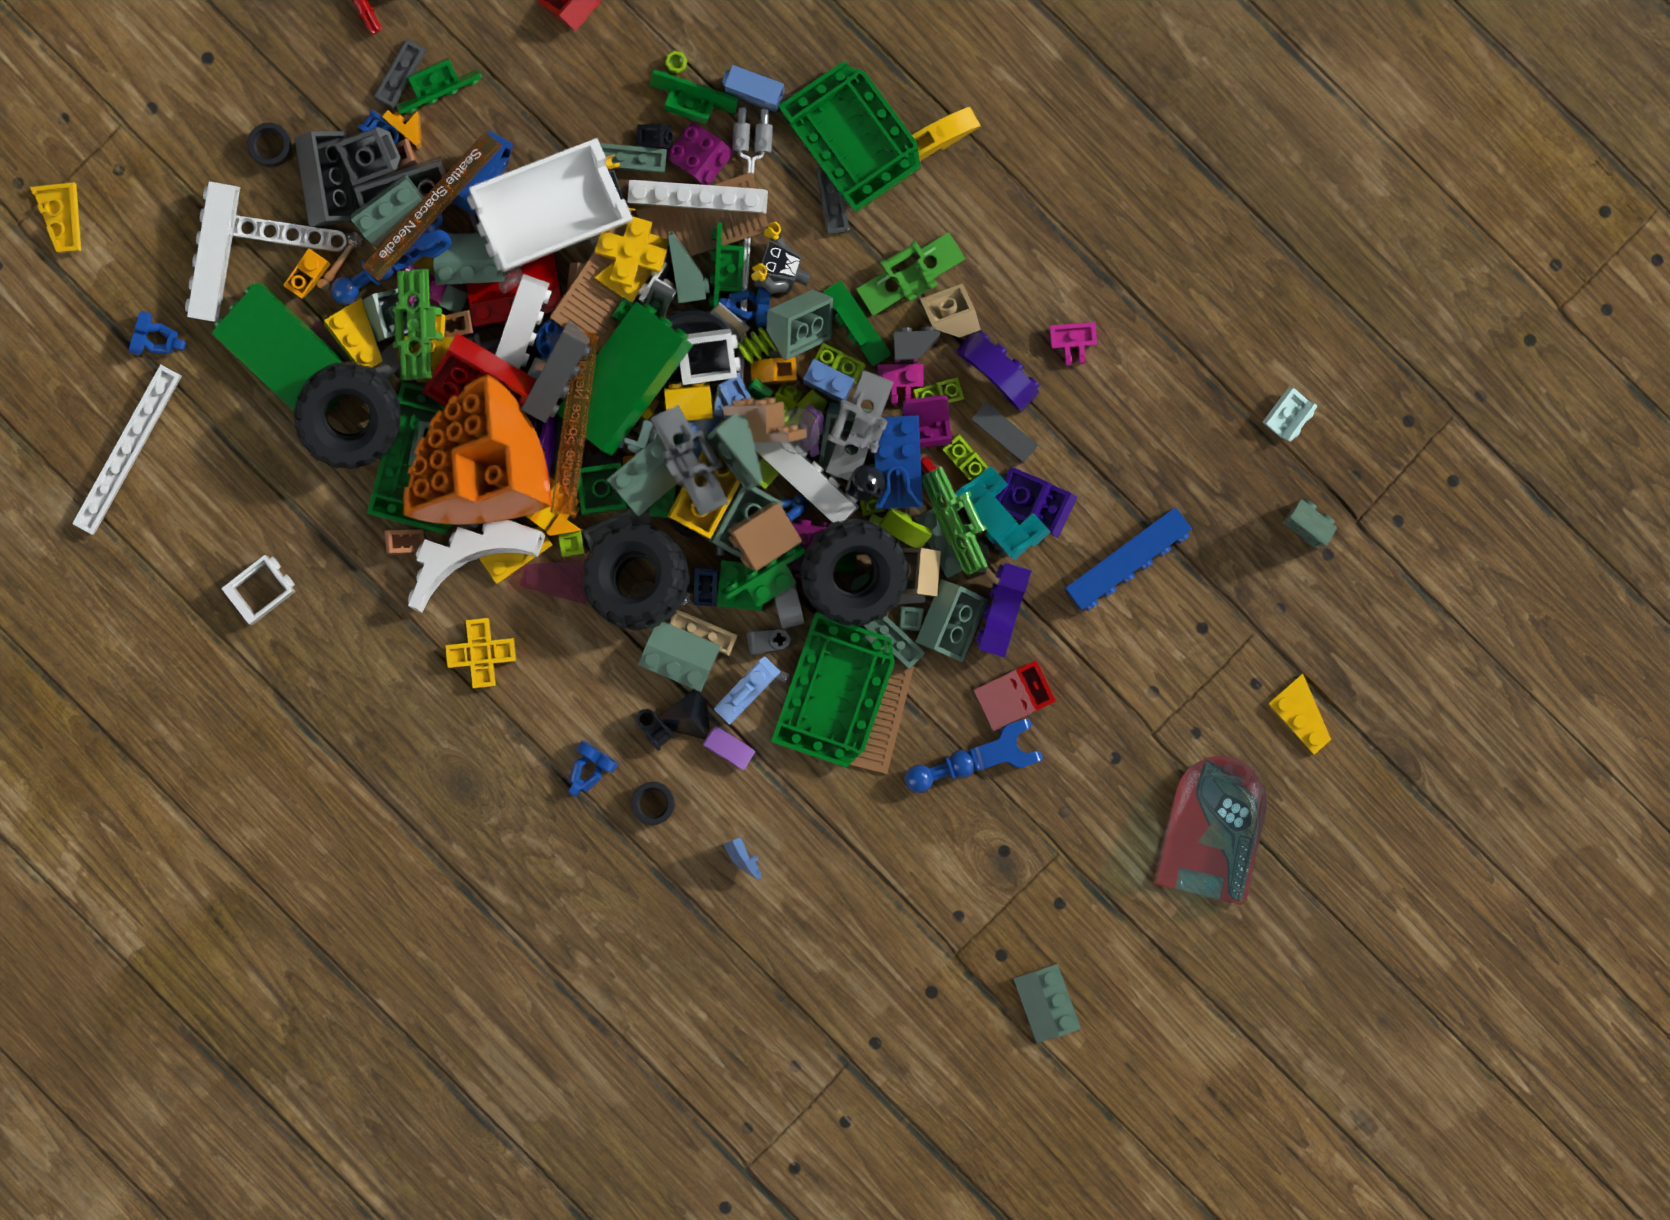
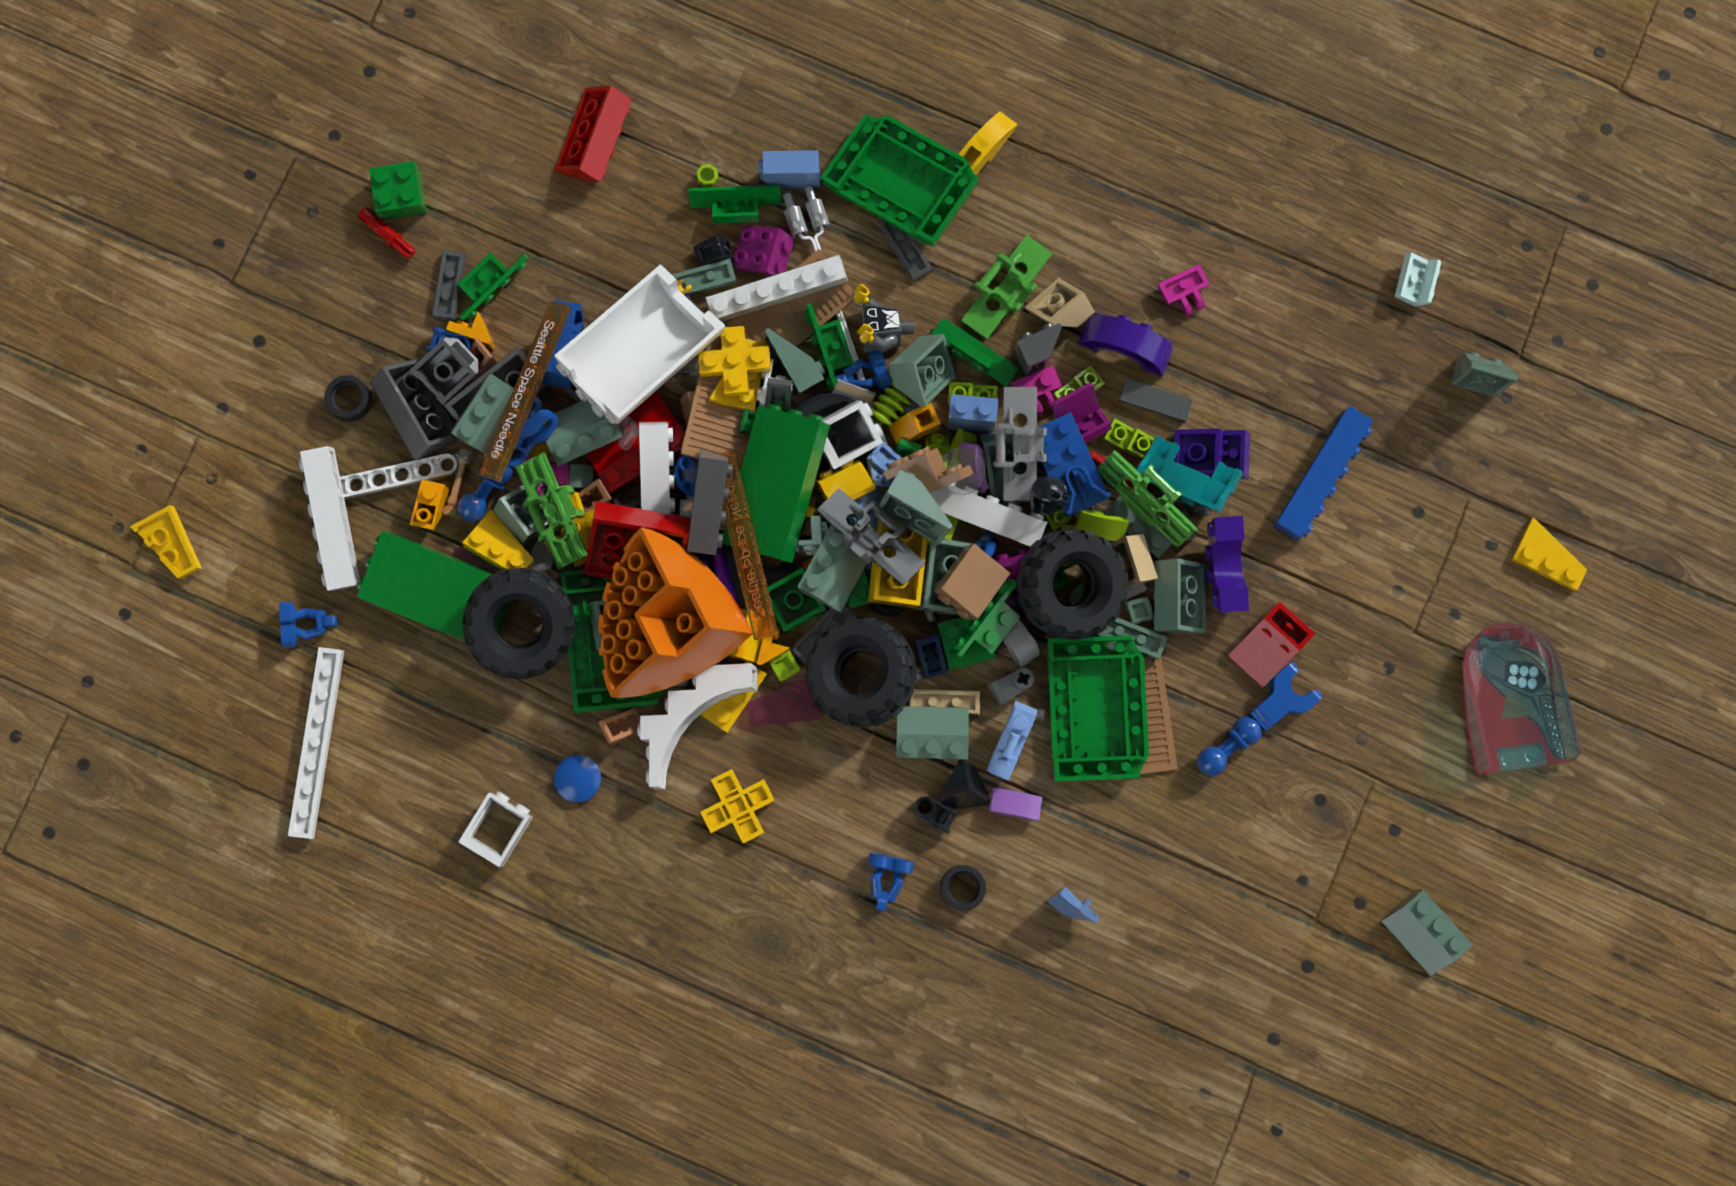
camera: 20 degrees left, 5 degrees down
none -> blue dish [554,755,601,802]

